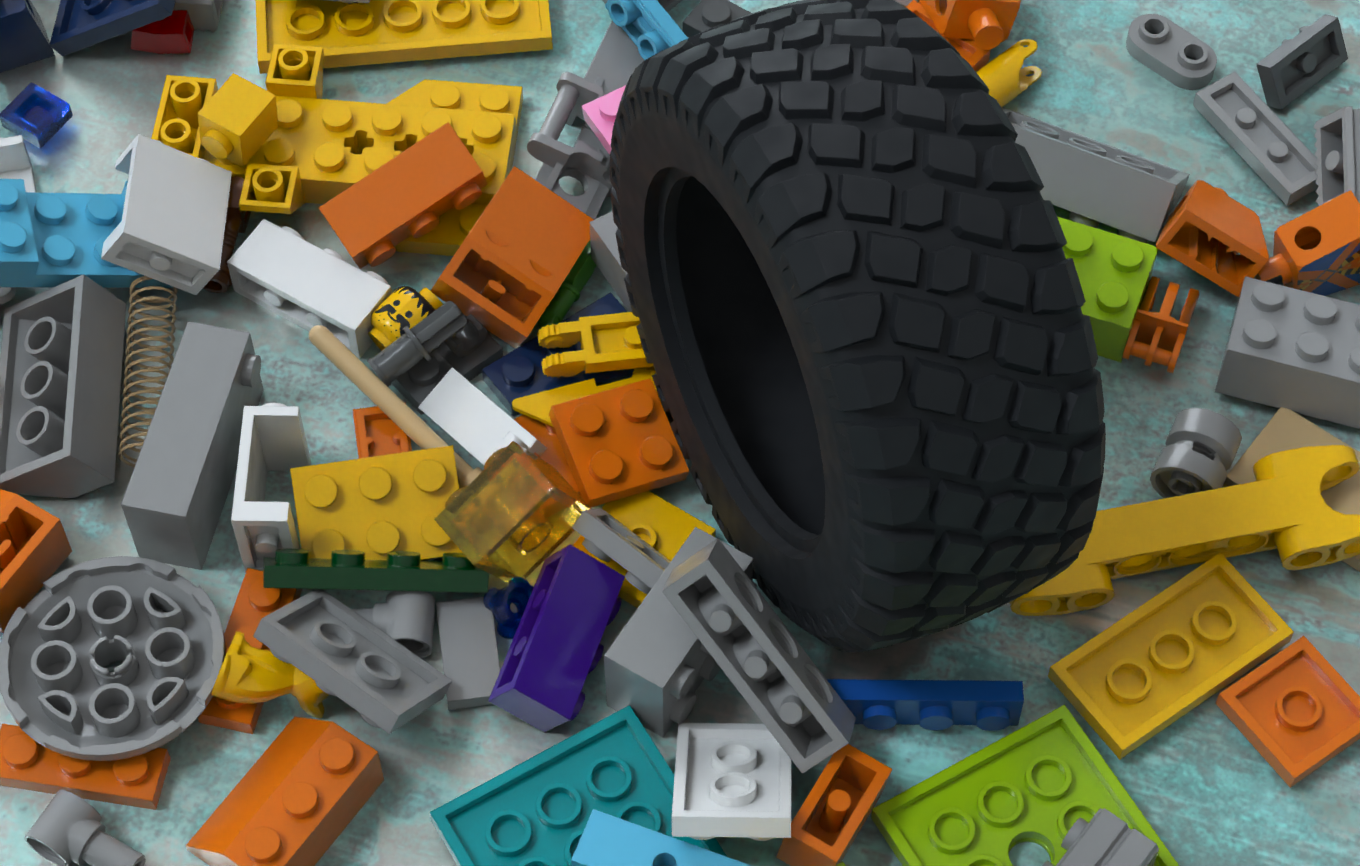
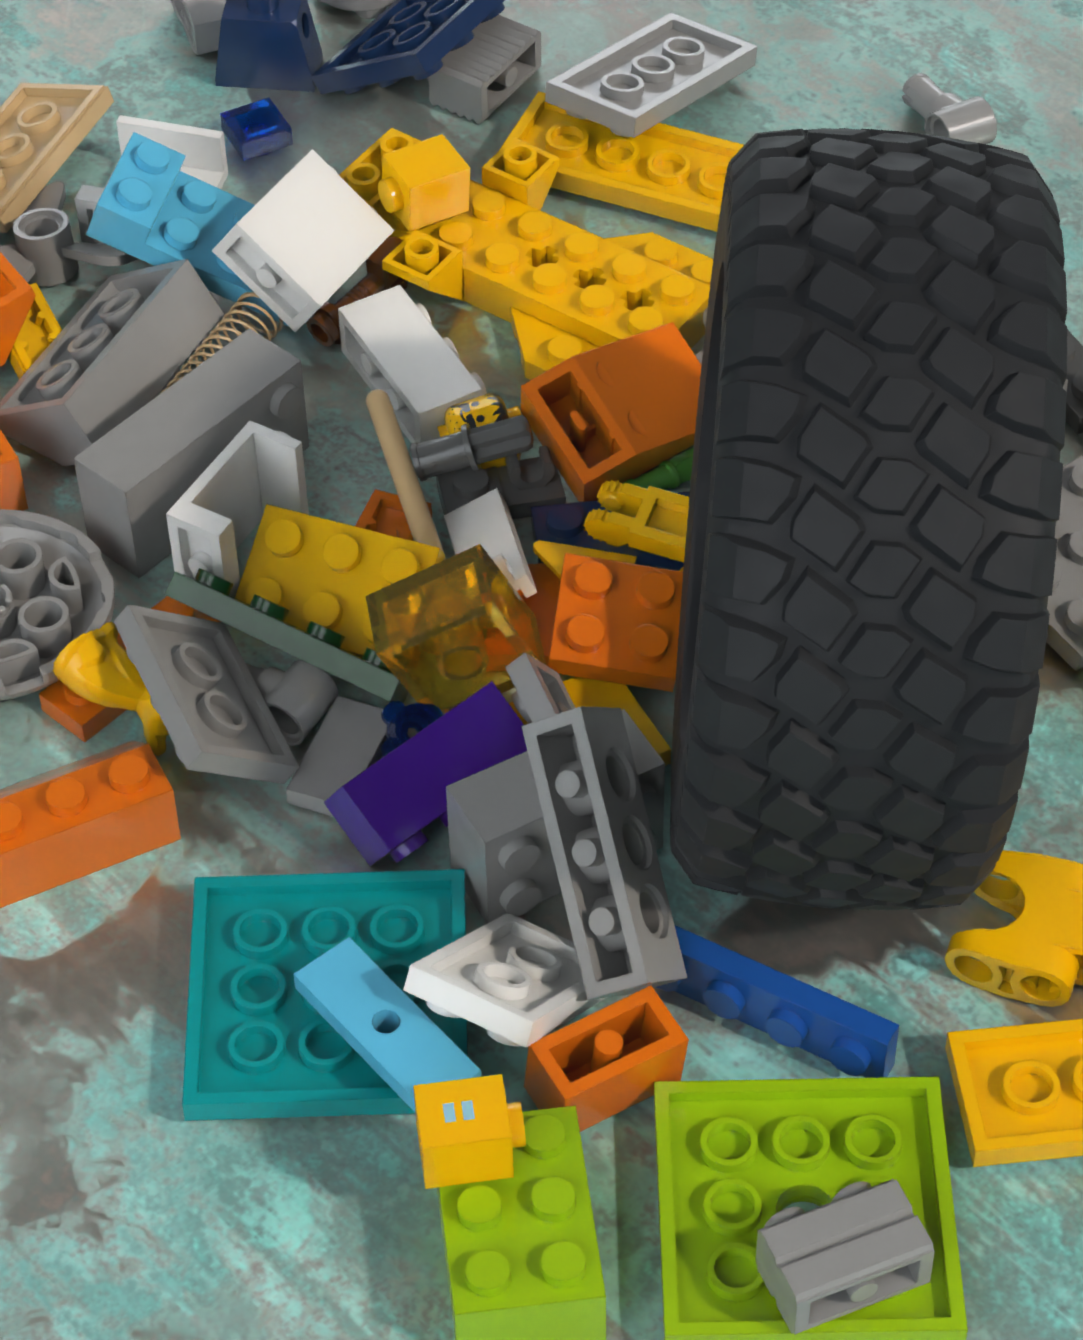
camera: 30 degrees right, 10 degrees down
red piece [130,10,194,54] -> none
orange brick [319,122,488,269] -> none

